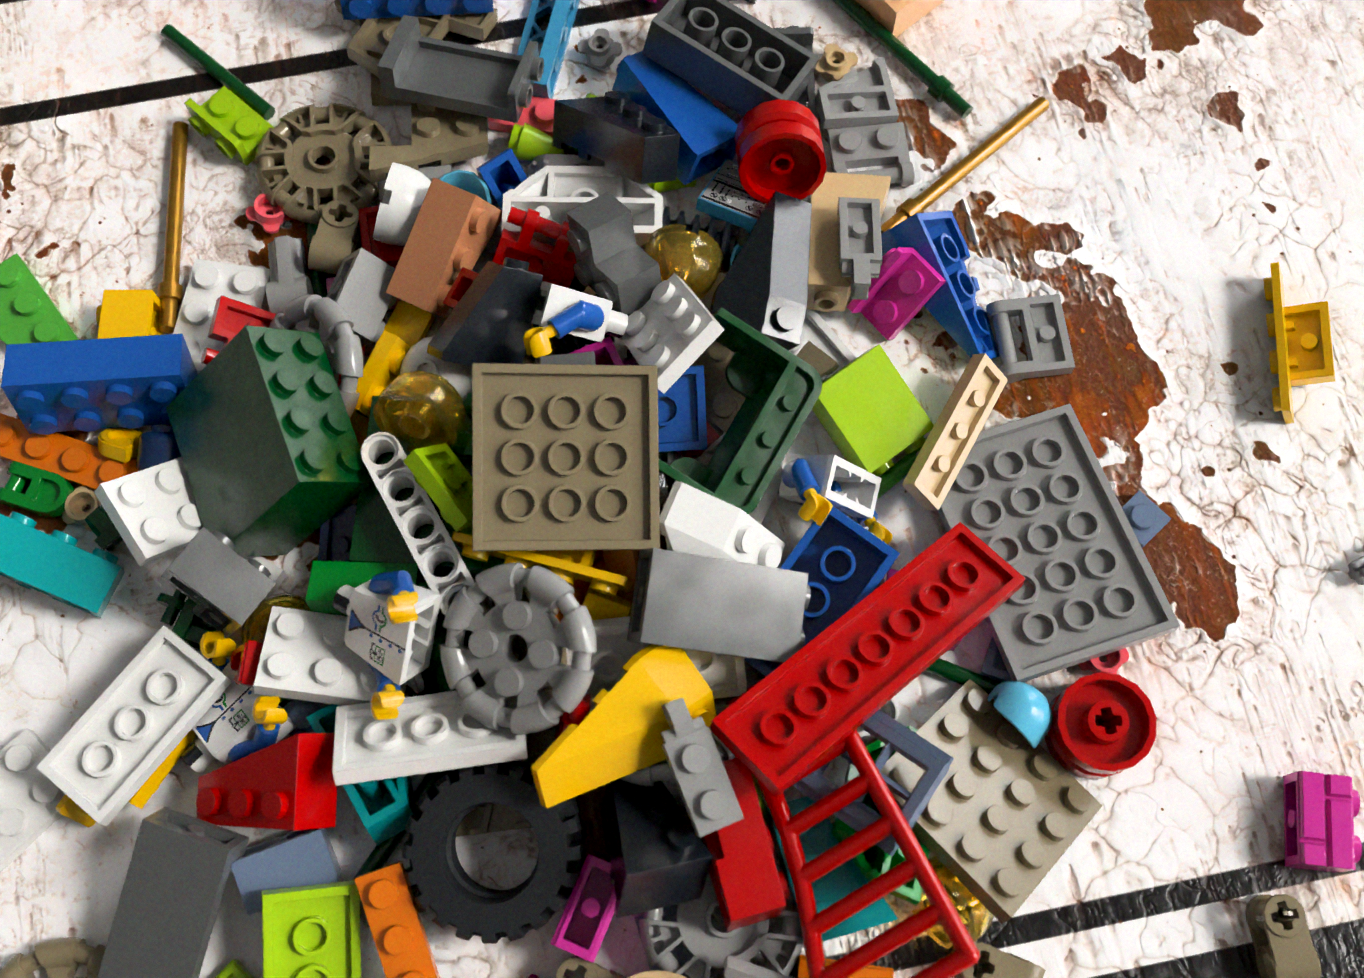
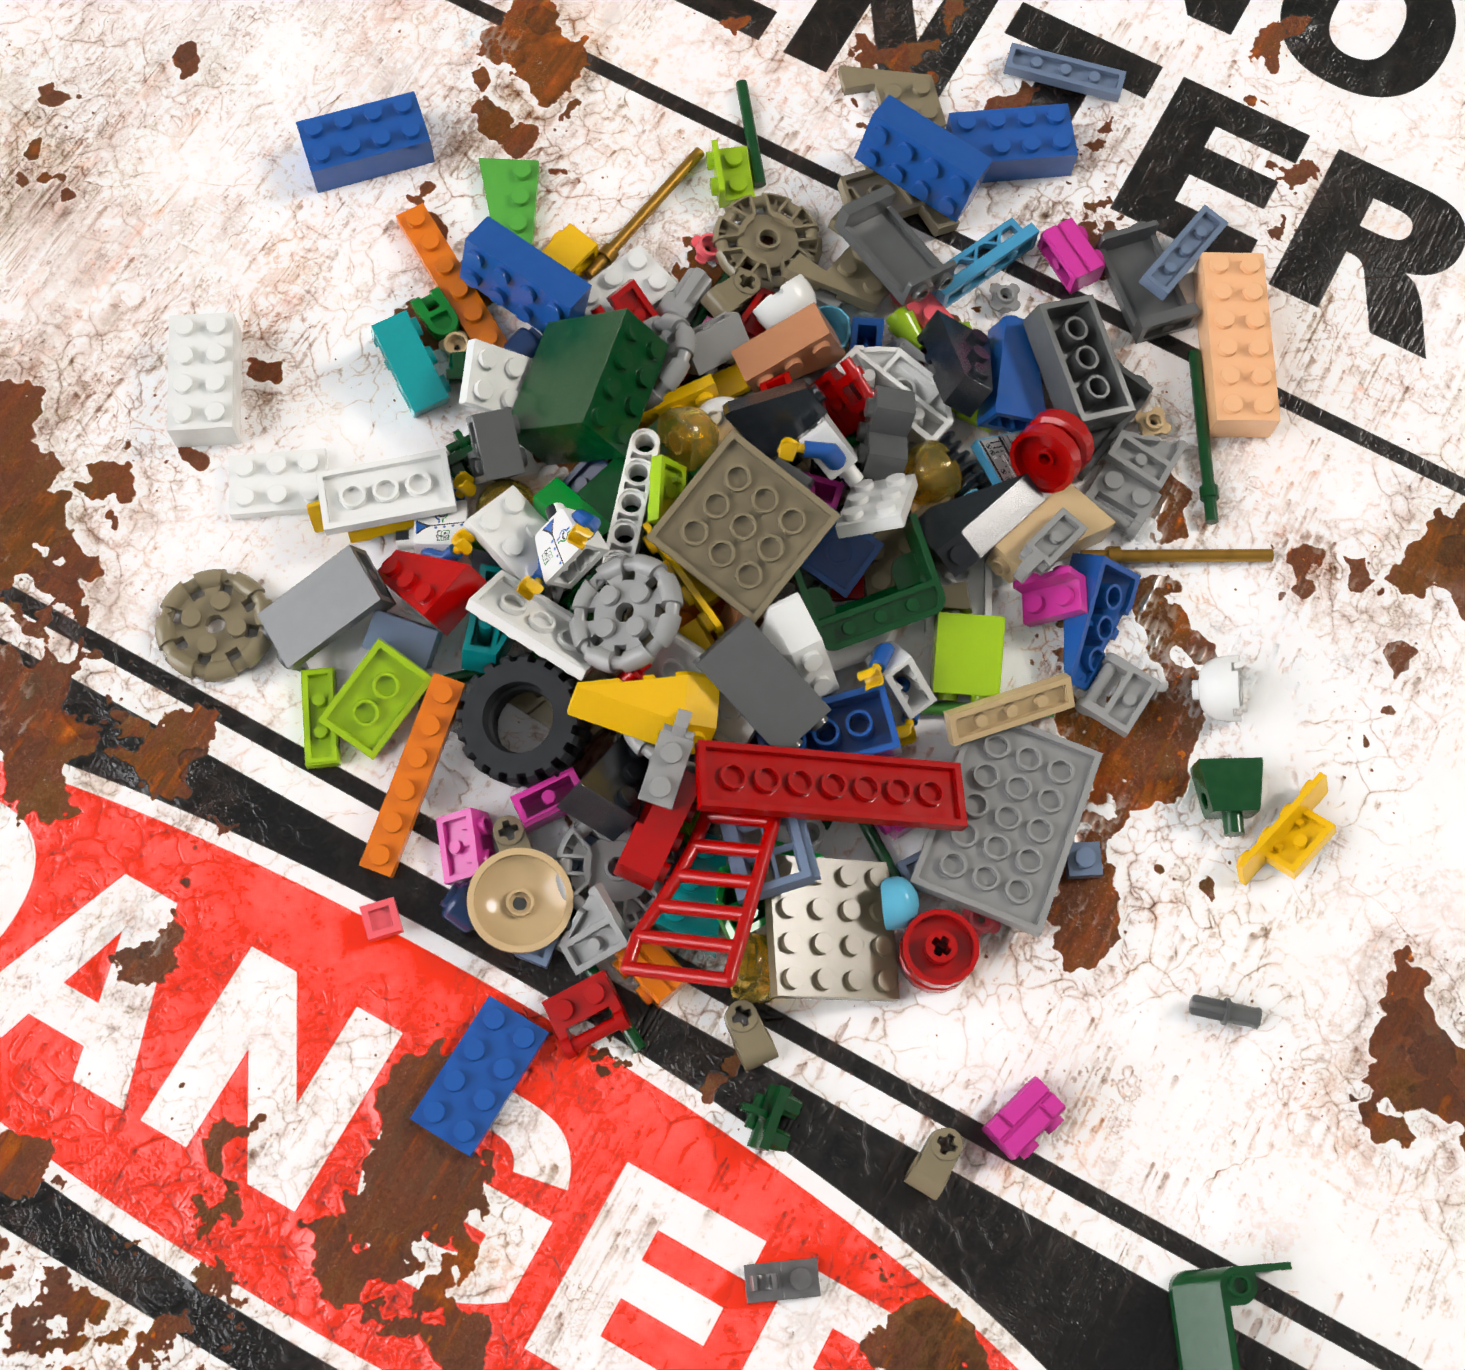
camera: 35 degrees right, 0 degrees up
yellow tile [98,427,143,463] -> none
red tile [230,640,263,688] -> none
none -> dark green torso [1190,757,1263,837]
none -> white cylinder [1192,655,1243,722]

